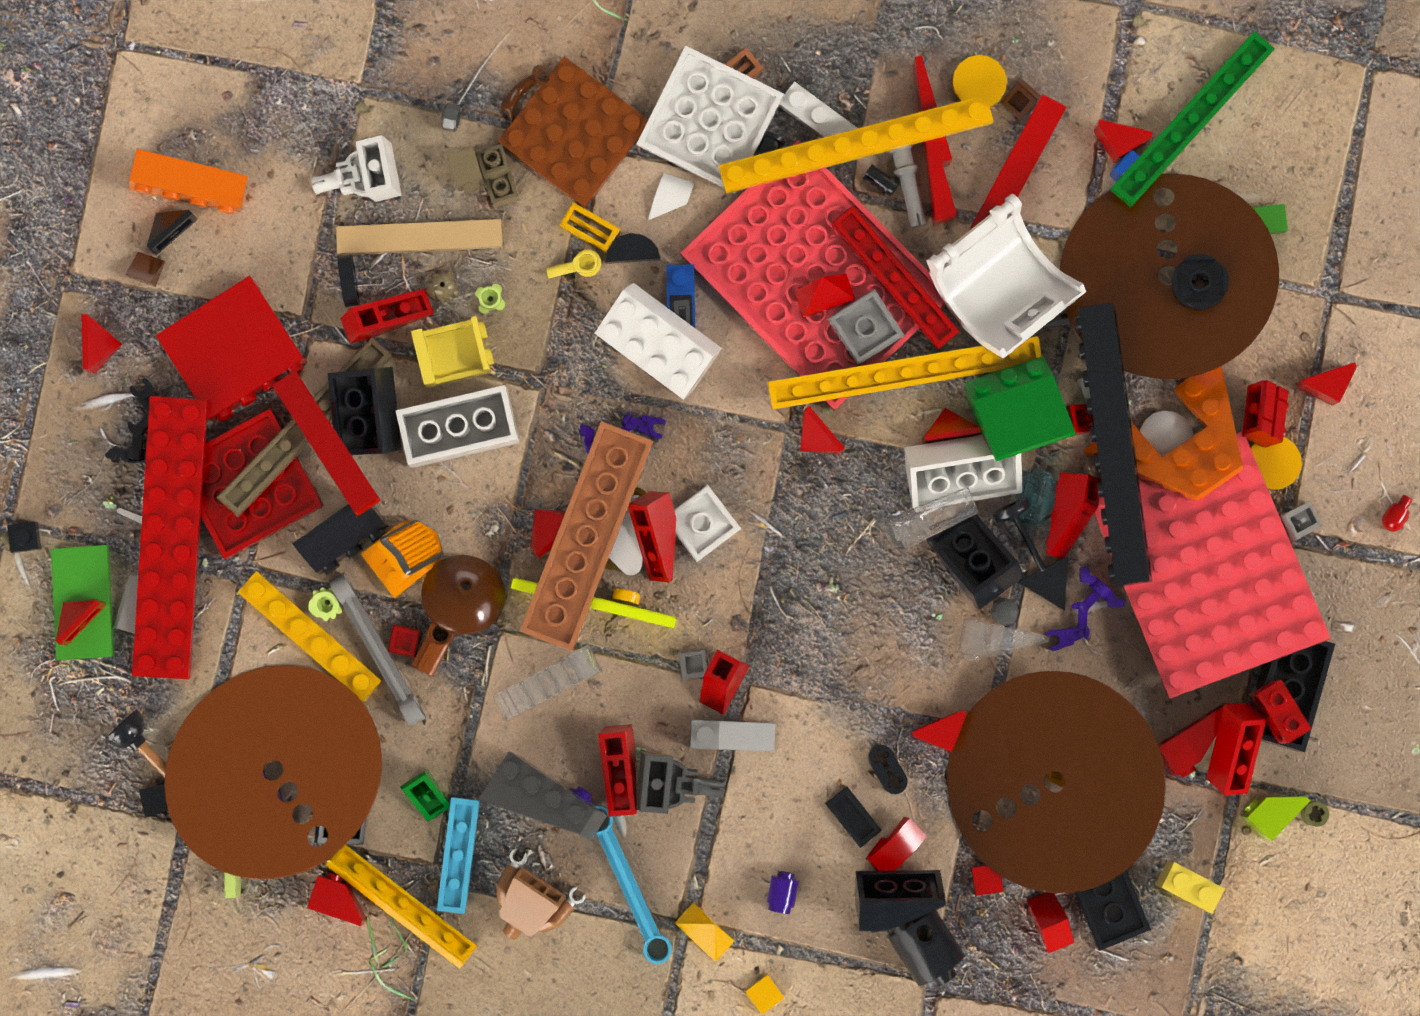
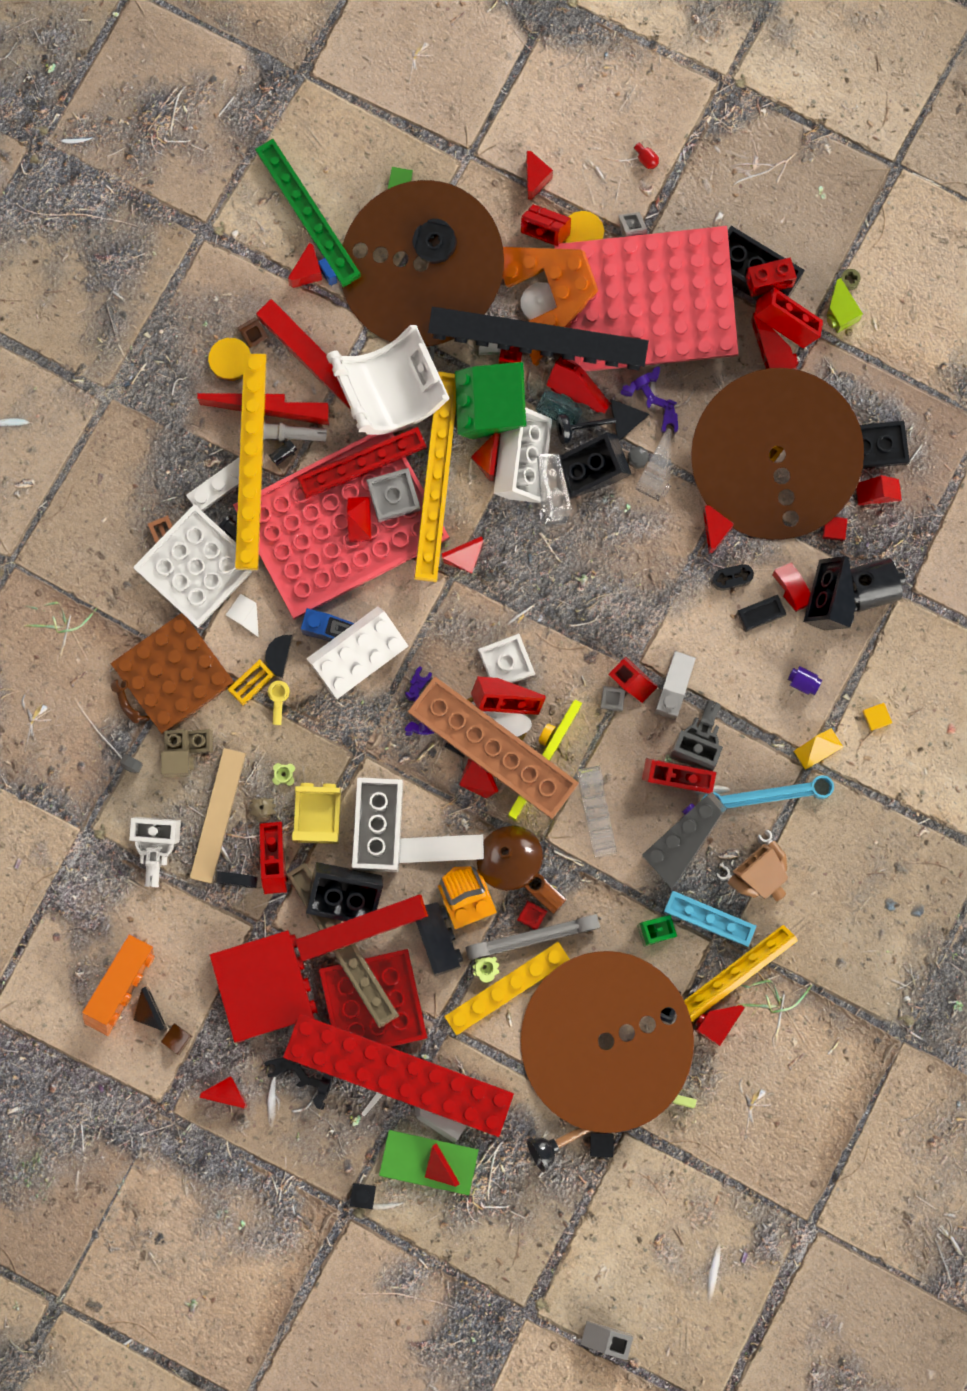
camera: 70 degrees left, 5 degrees down
light yellow brick [1155,860,1225,914] -> none
none -> white sticker [399,835,484,863]

